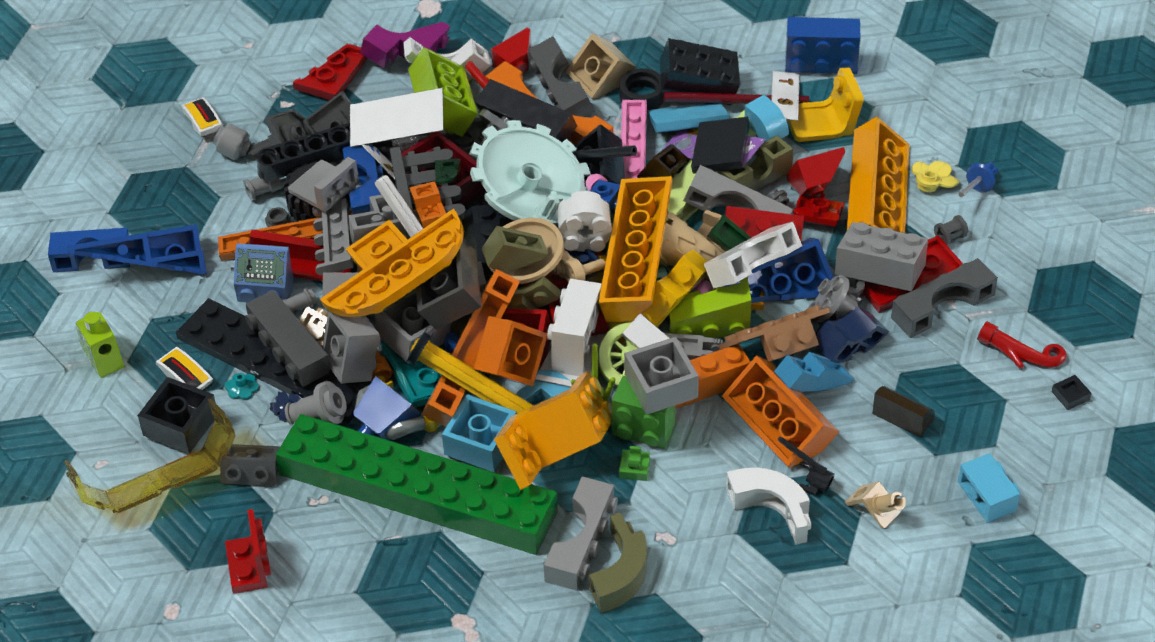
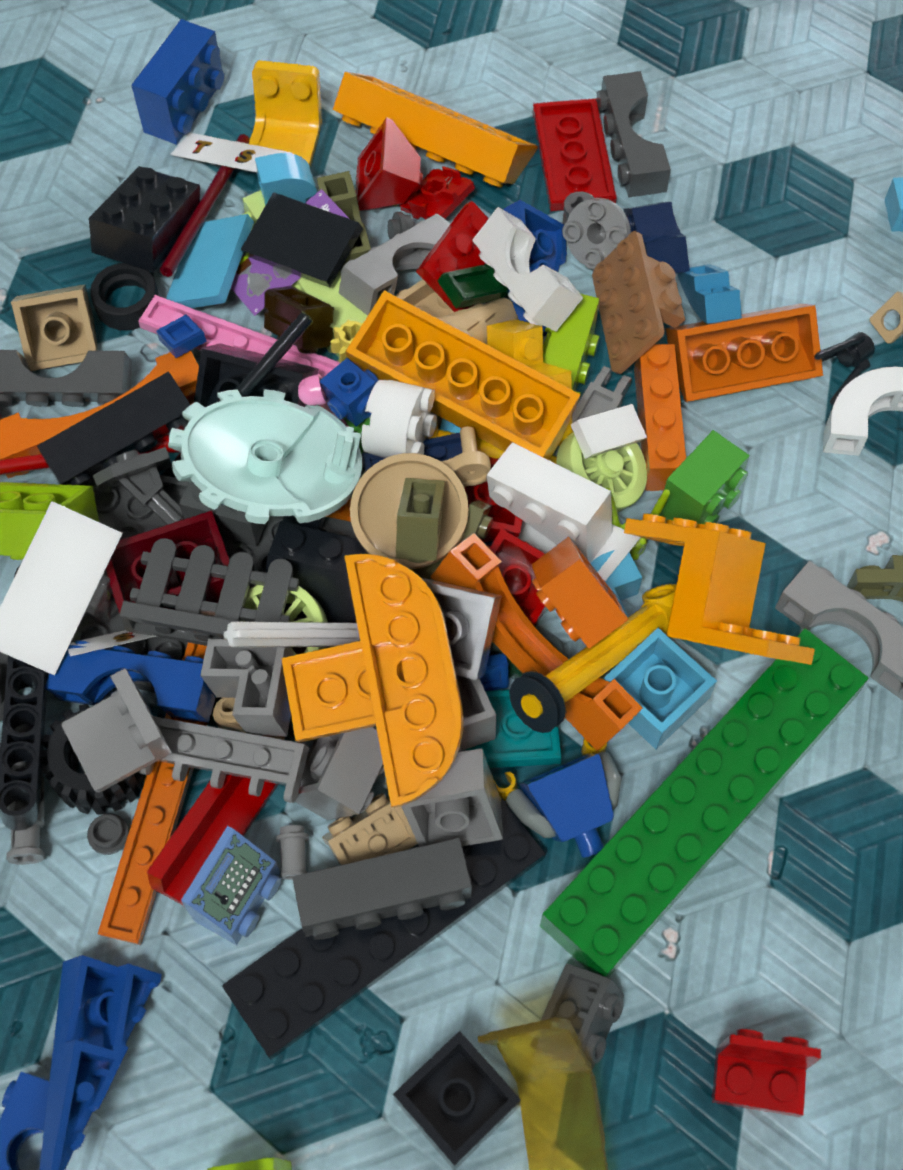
camera: 70 degrees left, 15 degrees up
slope [155,347,213,390] -> none
teal plant [225,373,259,400] -> none
dark blue plant [270,391,301,422] -> none
light grey piece [285,381,346,425] -> none
orange slope [410,181,446,229] -> none
clear green tile [435,158,461,185] -> none
bright green tile [619,446,650,481] -> none
light grey brick [624,337,699,415] -> none
light grey brick [835,222,928,291] -> none
dark brown brick [872,386,935,438] -> none
light yellow plate [912,161,960,192] -> none
dark grey bush [934,215,969,245] -> none
blue piece [958,162,998,197] -> none
red plant [977,321,1067,369] -> none
black tile [1051,375,1092,410] -> none
none -> blue tile [156,314,207,358]

